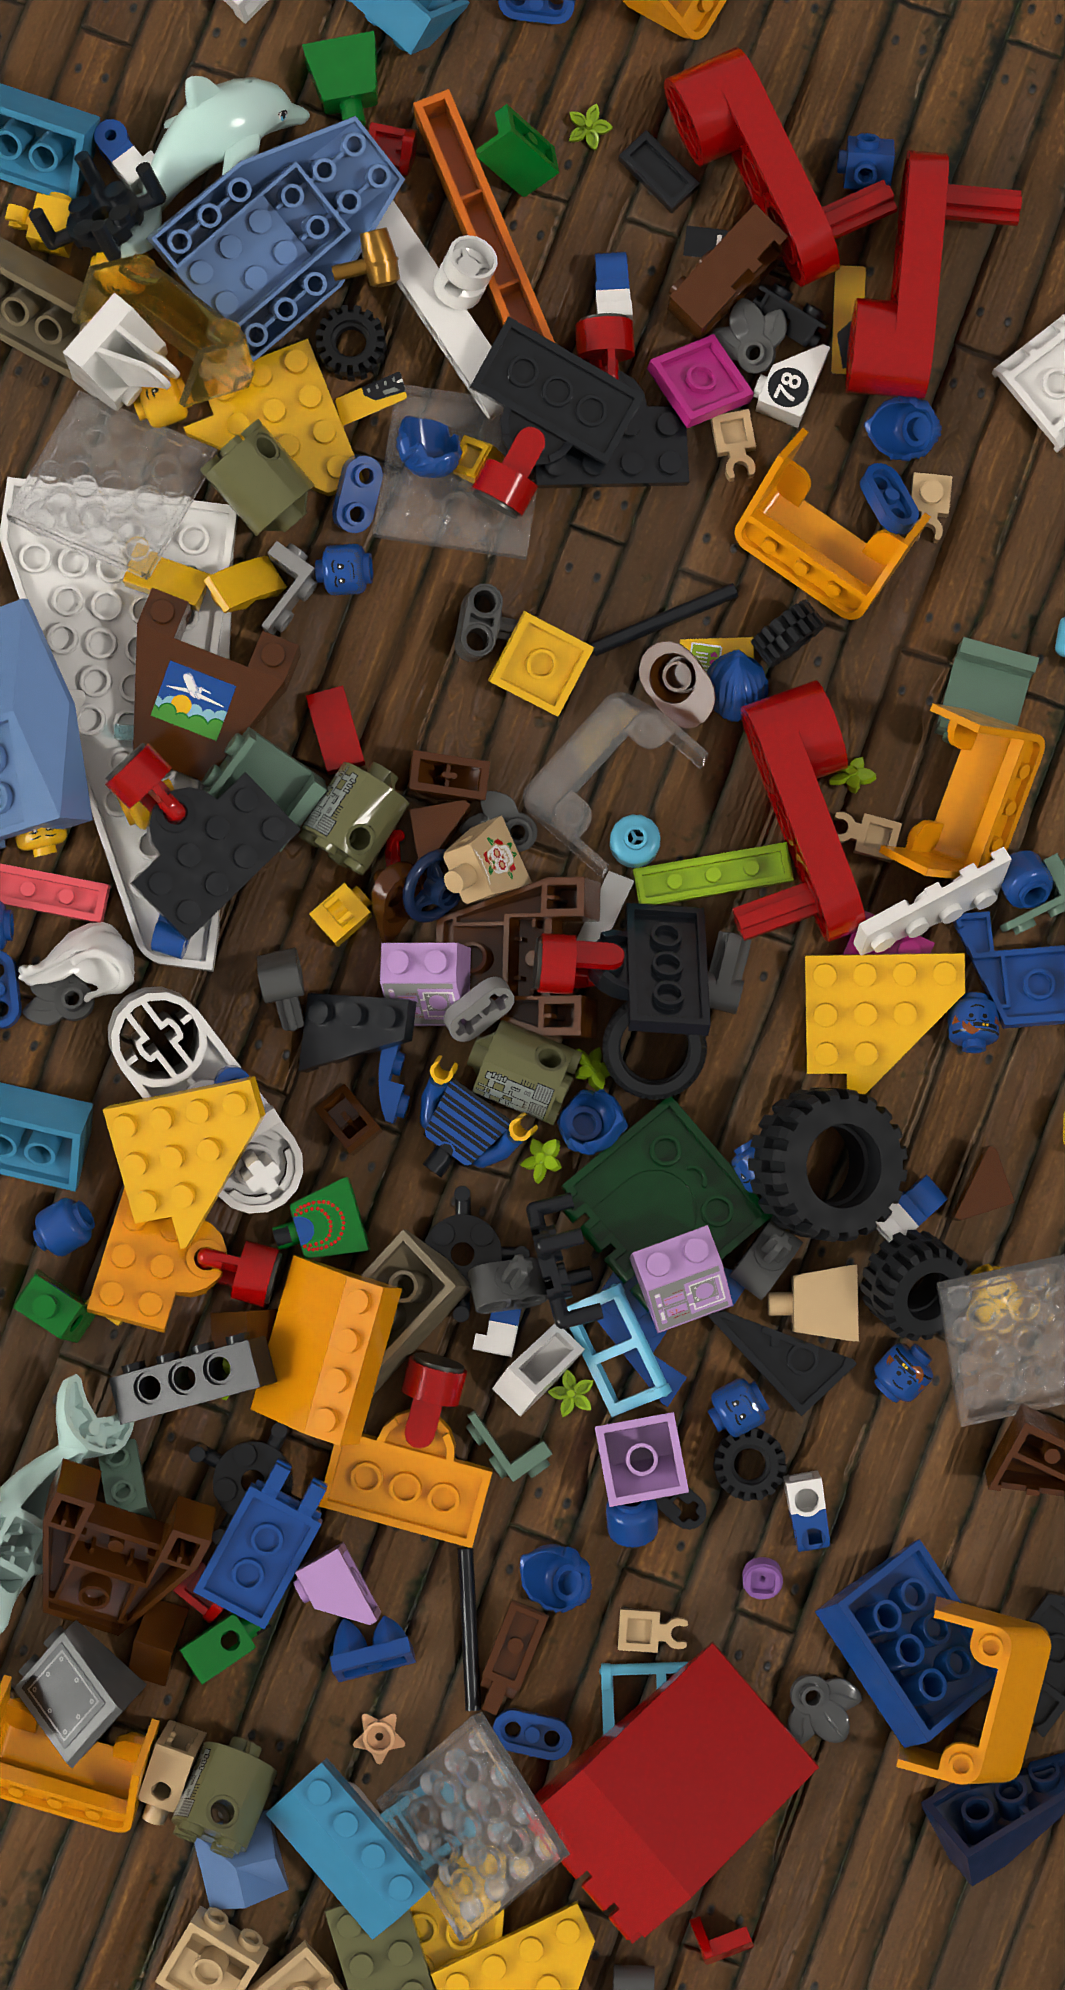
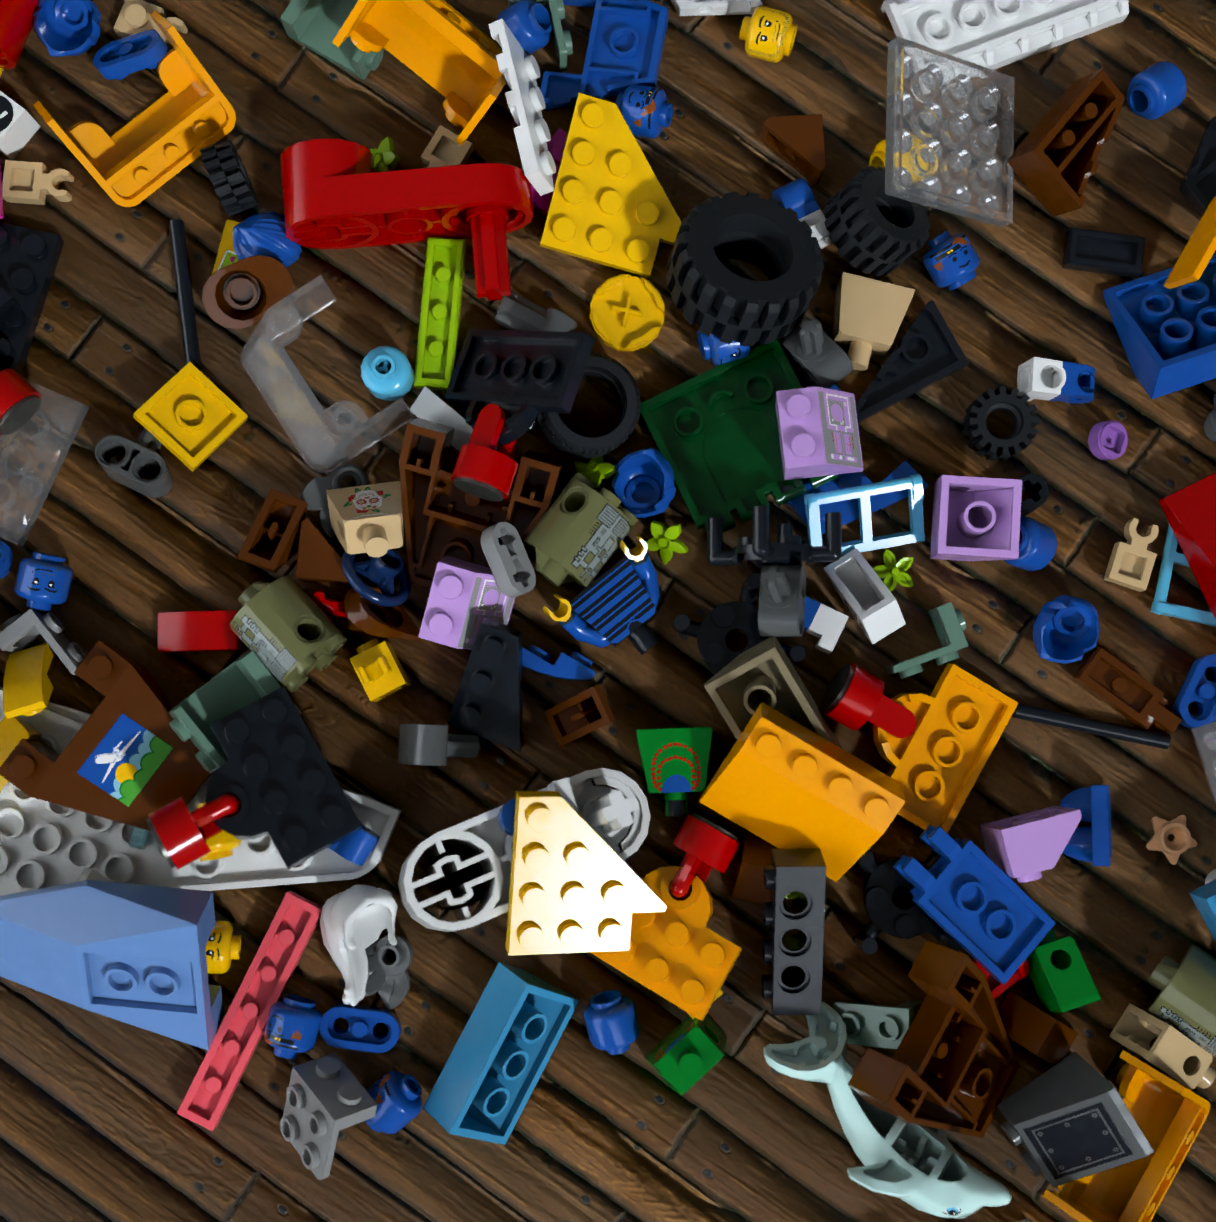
camera: 80 degrees left, 0 degrees up
blue head [708,1378,769,1438] -> none
none -> yellow tile [590,274,665,351]
none -> black tile [1062,227,1146,278]

